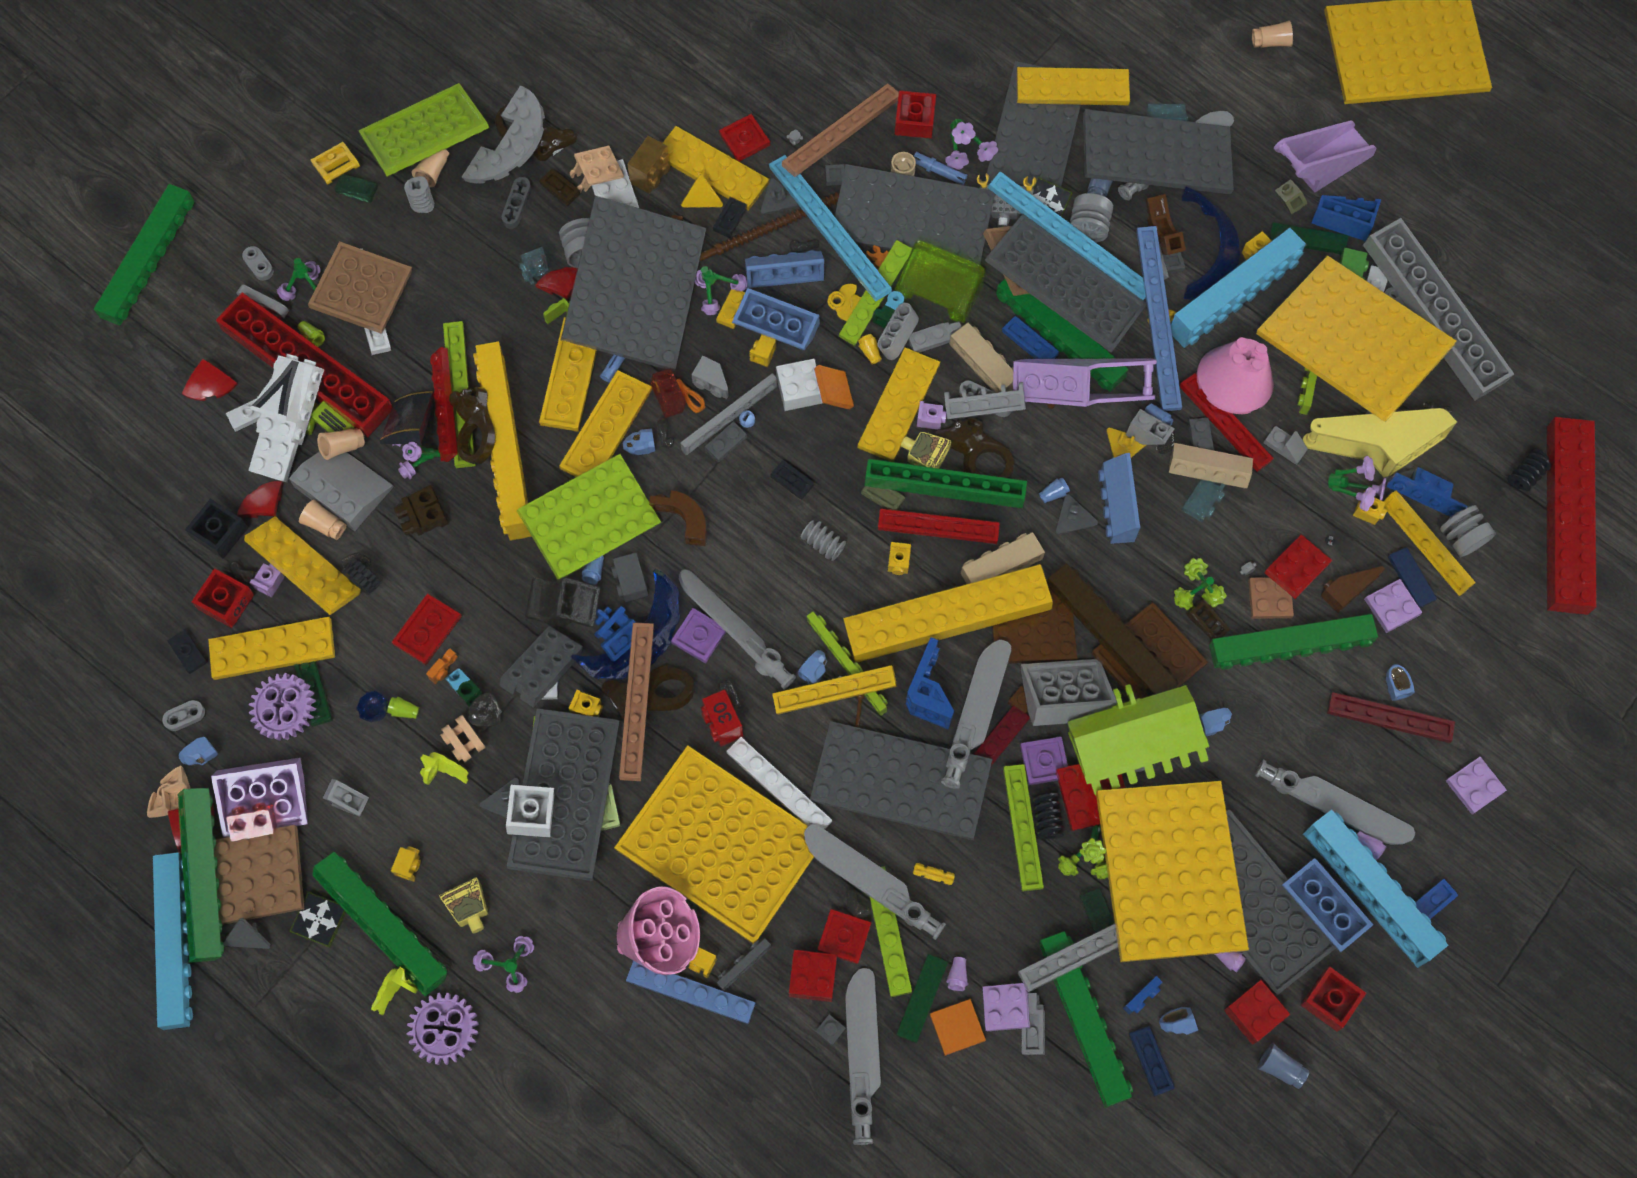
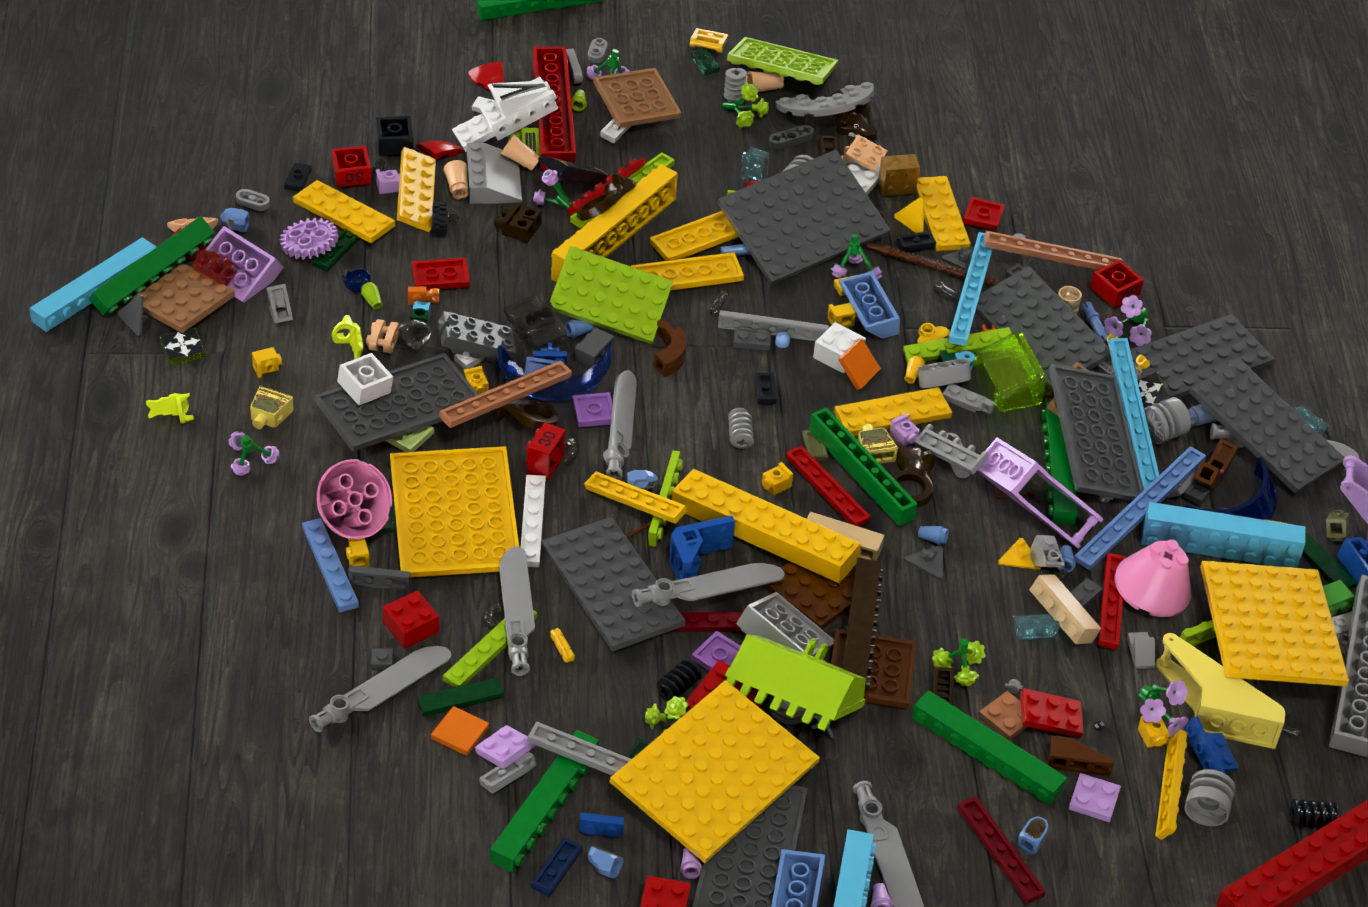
camera: 45 degrees right, 25 degrees down
green brick [312,852,447,997] -> none
lavender gear [407,993,479,1065] -> none
medium blue rock [623,429,655,455] -> none
clear red brick [650,368,686,418] -> none
orange piece [674,378,705,413] -> none
light grey slope [691,356,729,399] -> none
medium blue slope [745,250,824,288] -> none
red plate [817,909,871,964] -> none
lavender cone [946,957,968,991] -> none
tan brick [949,322,1013,393] -> none
blue plate [1002,316,1059,359] -> none
lime plate [1003,764,1044,892] -> none
yellow plate [1017,67,1130,105] -> none
medium blue slope [1098,453,1140,544] -> none
medium blue rock [1199,708,1232,736] -> none
dark blue tile [1388,547,1437,608] -> none
none -> lime plant [723,83,769,128]

